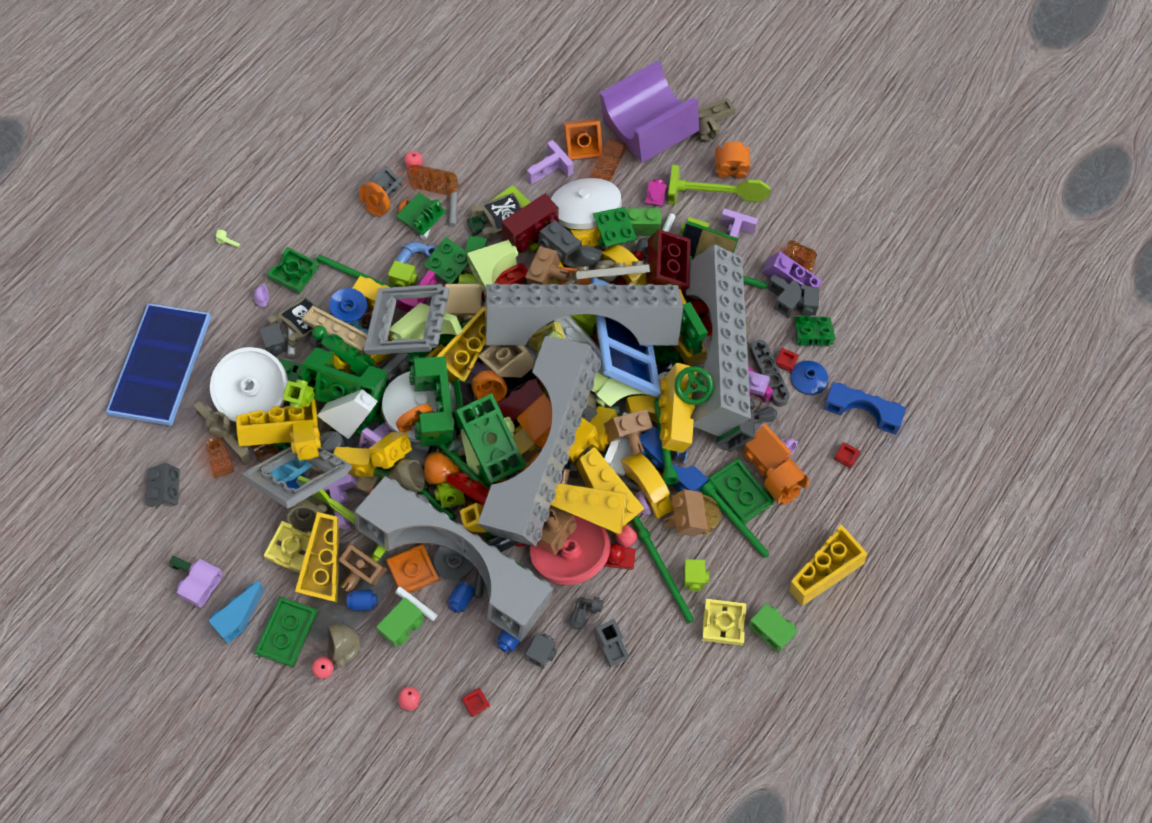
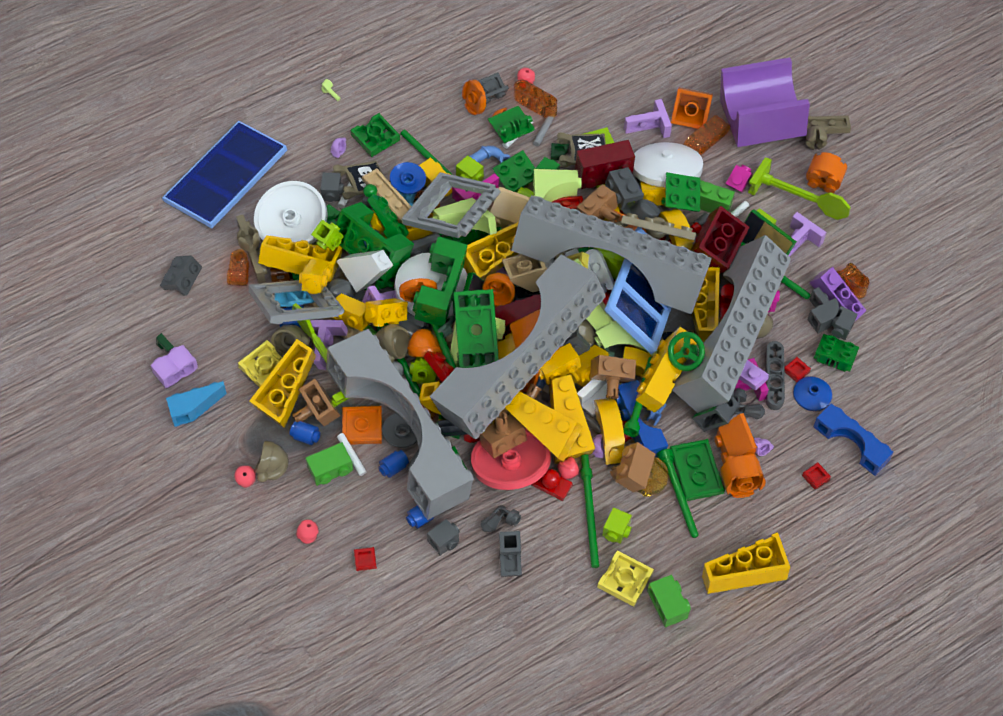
camera: 25 degrees right, 5 degrees down
green tile [254,597,318,668] -> none
dark green plate [653,345,682,365] -> none
green brick [680,302,708,355] -> none

